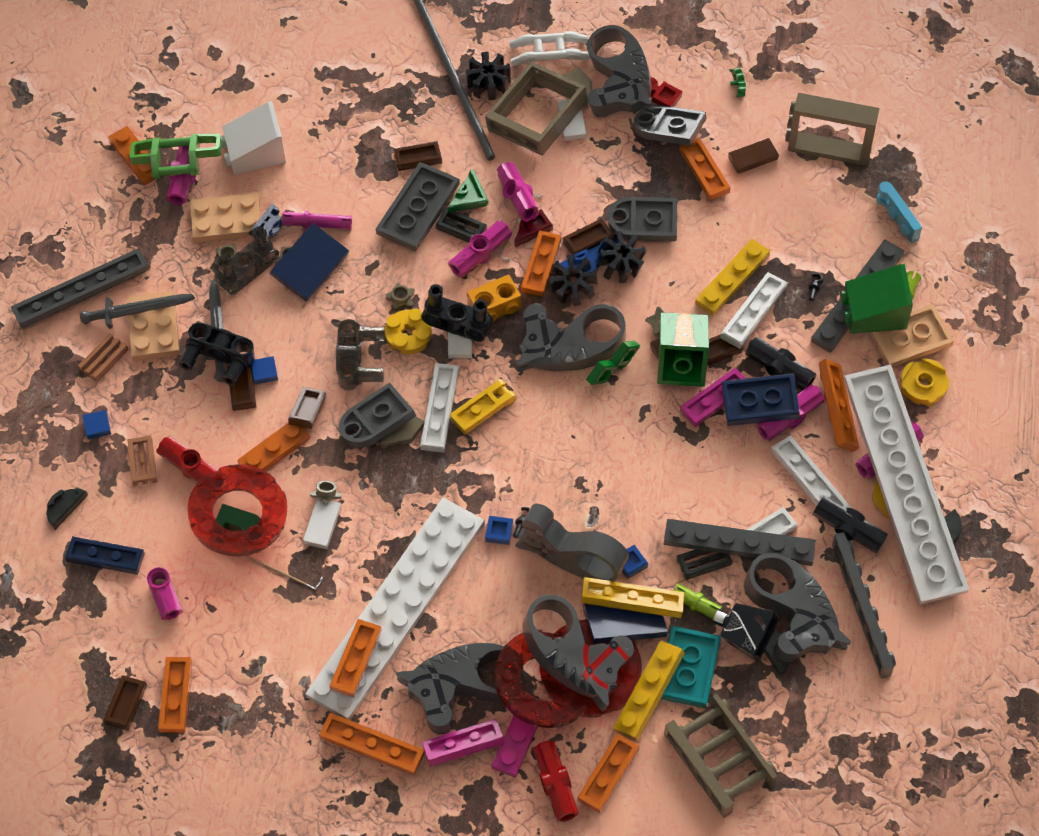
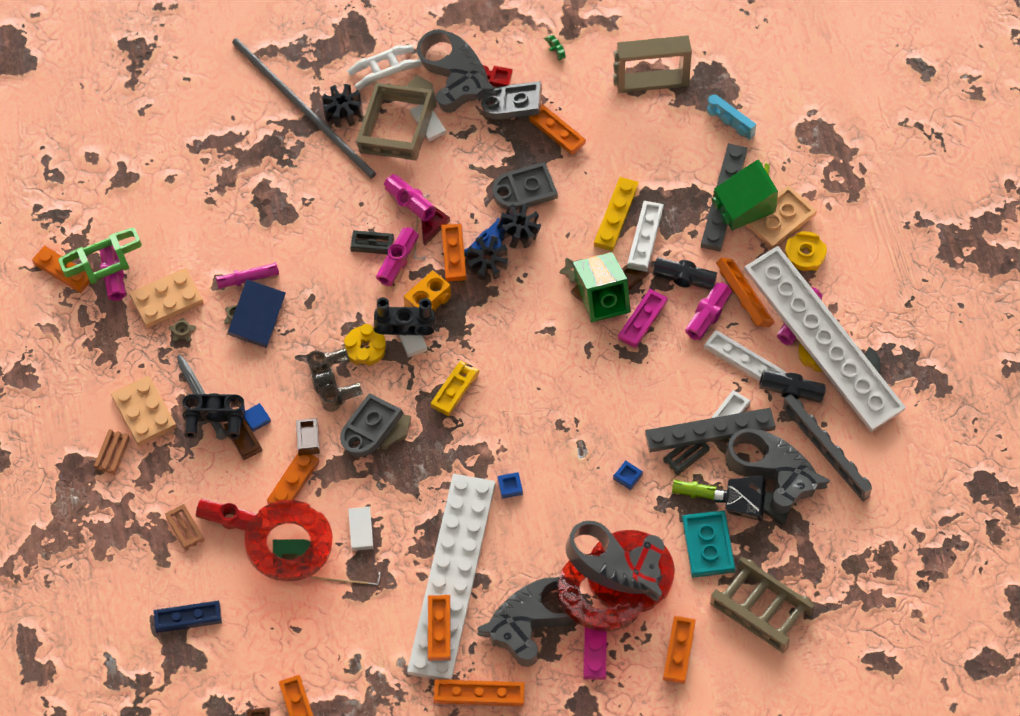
camera: 20 degrees left, 0 degrees up
dark grey plate [11,248,149,329] -> none
pearl dark grey tile [46,488,88,530] -> none
dark grey sword [80,294,195,329] -> none
blue tile [82,410,111,440] -> none
dark pink piece [147,567,183,620] -> none
clear smoke piece [214,226,279,295] -> none
white slope [221,101,286,175] -> none
tile [248,203,282,240] -> none
dark tan plate [310,480,342,504] -> none
dark grey plate [375,162,460,251] -> none
dark tan plate [385,283,415,310] -> none
reddish brown tile [394,141,442,171] -> none
white tile [420,363,459,453] -> none
dark pink plate [422,719,505,767] -> none
green tile [447,169,489,212] -> none
black hand [513,506,530,538] -> none
dark grey animal [515,503,629,582] -> none
dark grey animal [516,303,626,372] -> none
red piece [533,740,579,822] -> none
reddish brown tile [563,218,614,255] -> none
yellow plate [581,577,684,618] -> none
dark blue tile [582,603,668,644] -> none
green tile [586,340,640,385] -> none
yellow plate [613,641,685,741] -> none
dark blue tile [722,373,800,426] -> none
reddish brown tile [728,138,779,174] -> none
black hand [808,273,824,301] -> none

